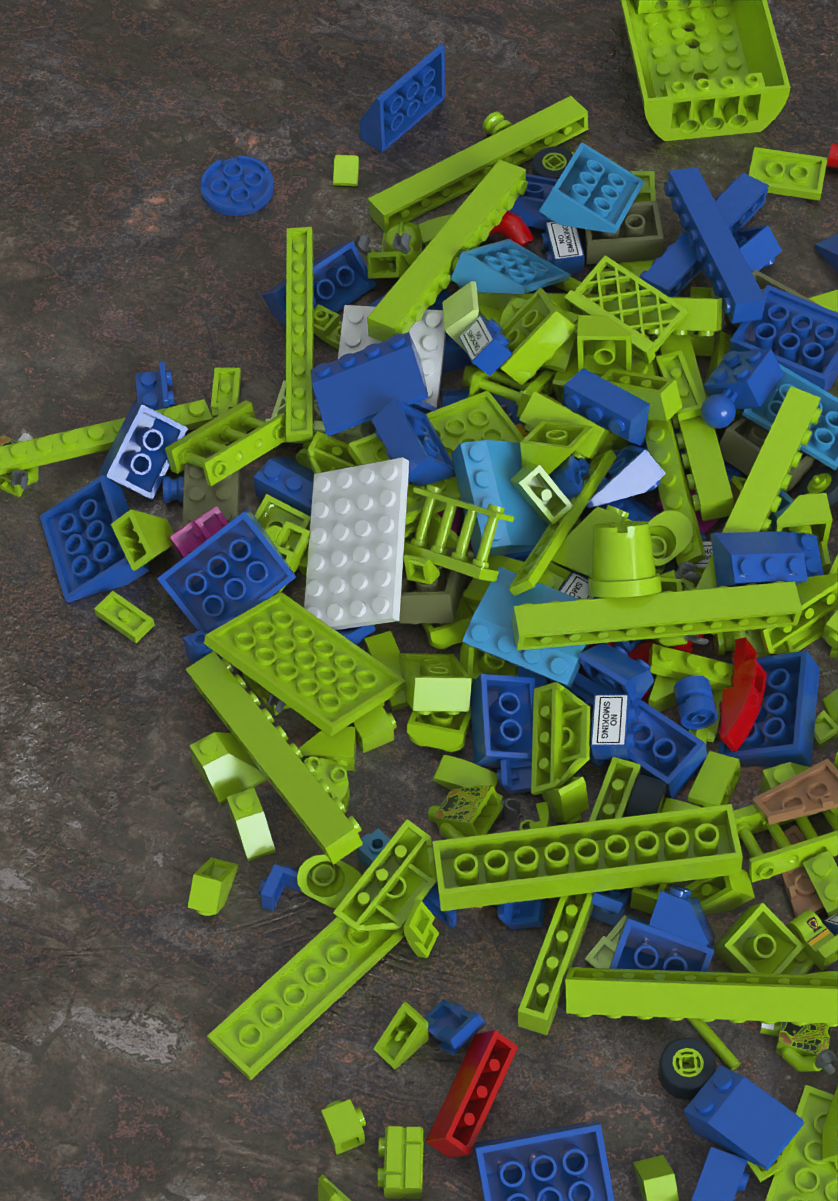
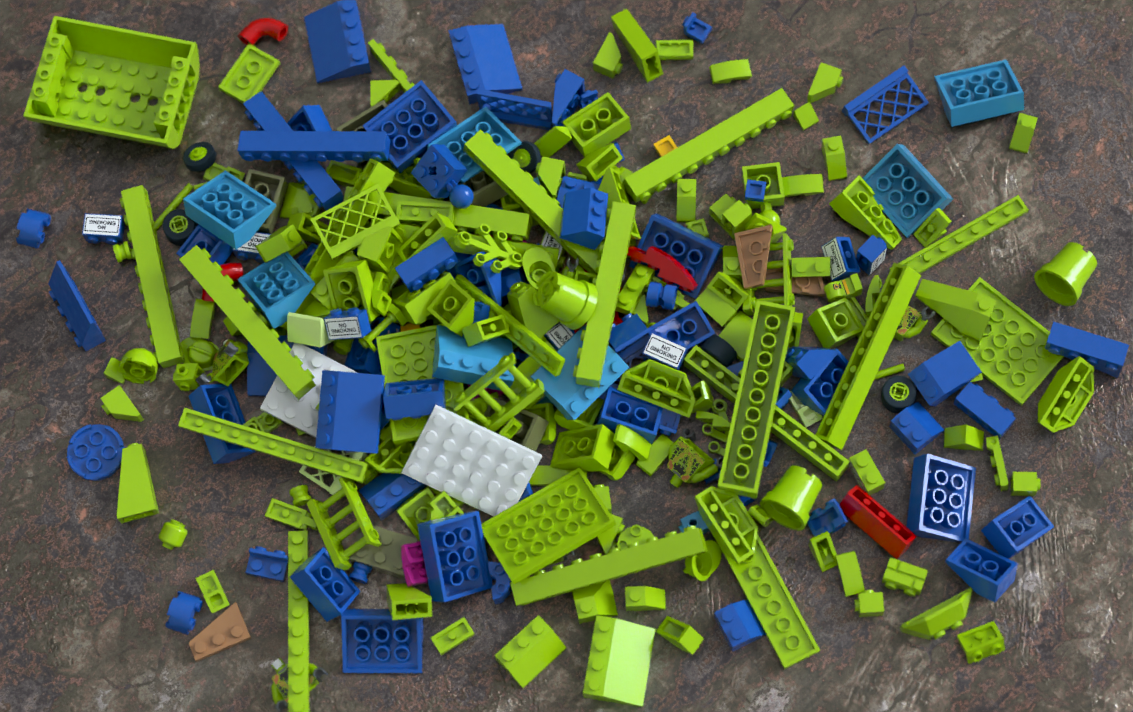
camera: 65 degrees left, 15 degrees up
blue bracket [258,864,301,911] -> none
none -> blue cylinder [16,208,51,249]
none -> brick [82,213,125,245]
none -> lime slope [100,385,144,422]
none -> lime slope [117,443,159,524]
none -> lime cylinder [119,348,158,384]
none -> lime head [159,519,187,550]
none -> blue cylinder [165,591,203,635]
none -> lime brick [173,362,206,391]
none -> black wheel [183,142,217,172]
none -> medium nougat wing [188,602,251,662]
none -> lime slope [196,570,230,614]
none -> lime slope [255,224,302,262]
none -> lime wheel [289,485,312,507]
none -> lime slope [372,272,392,316]
none -> lime plant [454,224,523,273]
none -> lime slope [495,615,567,688]
none -> slope [583,615,656,707]
none -> lime slope [613,424,651,461]
none -> lime slope [707,272,749,310]
none -> blue slope [714,599,766,652]
none -> lime piece [760,465,822,531]
none -> lime slope [835,551,865,596]
none -> lime brick [849,449,885,496]
none -> blue slope [889,402,944,455]

